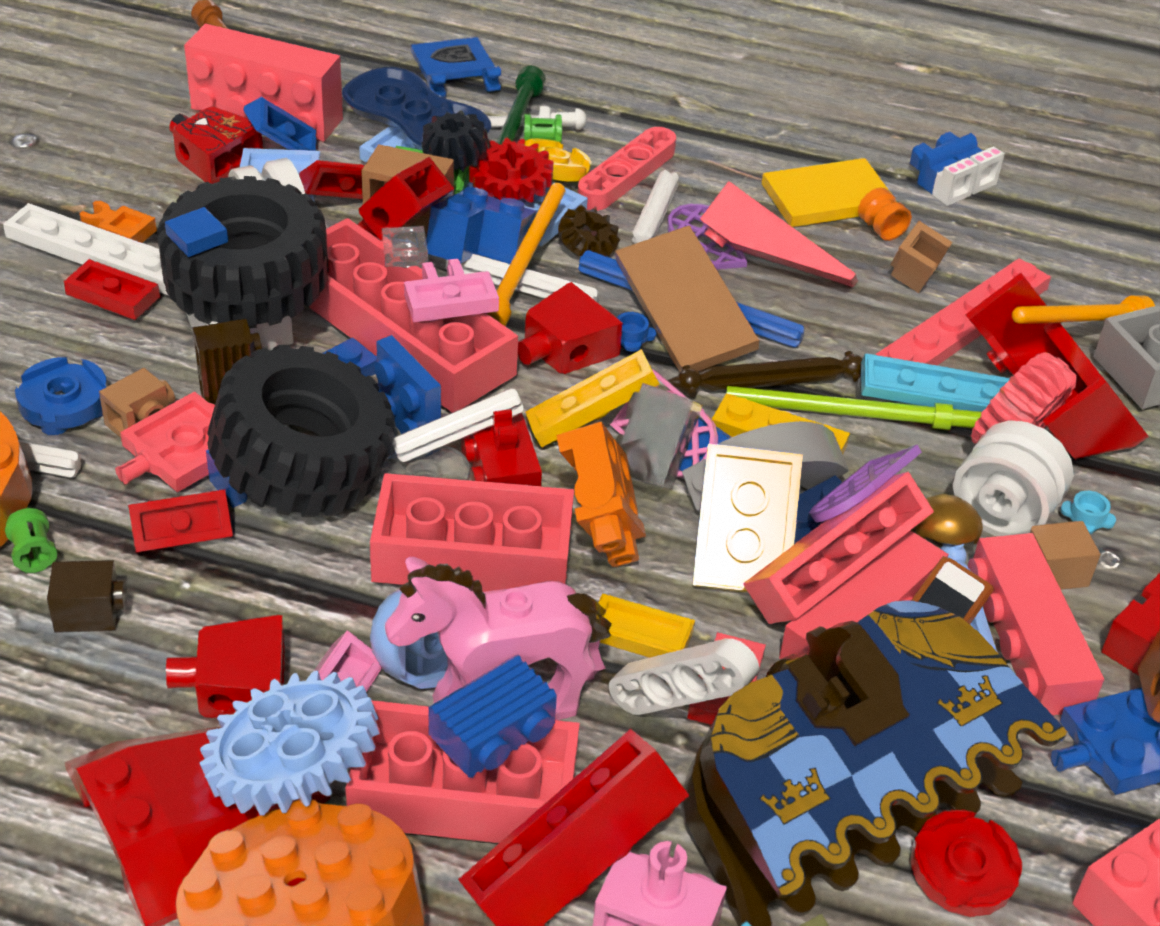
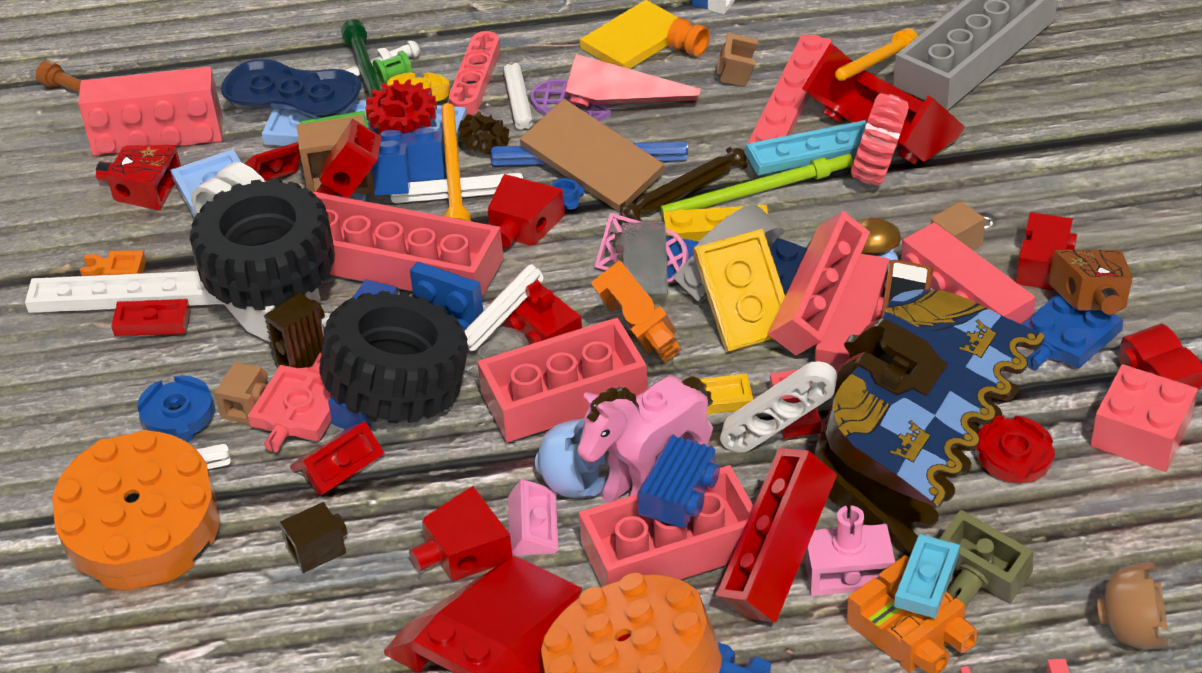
camera: 20 degrees left, 0 degrees up
bright green bush [5,508,57,573] -> none
blue tile [165,207,228,257] -> none
light blue gear [200,671,380,815] -> none
blue slope [243,97,316,151] -> none
clear plate [382,226,428,268] -> none
bright pink hinge [404,259,499,322] -> none
blue flag [410,37,501,97] -> none
black gear [421,110,488,172] -> none
yellow plate [525,349,660,448] -> none
medium lavender window [809,444,922,523] -> none
white wheel [953,420,1074,536] -> none
medium azure plate [1060,491,1116,535] -> none

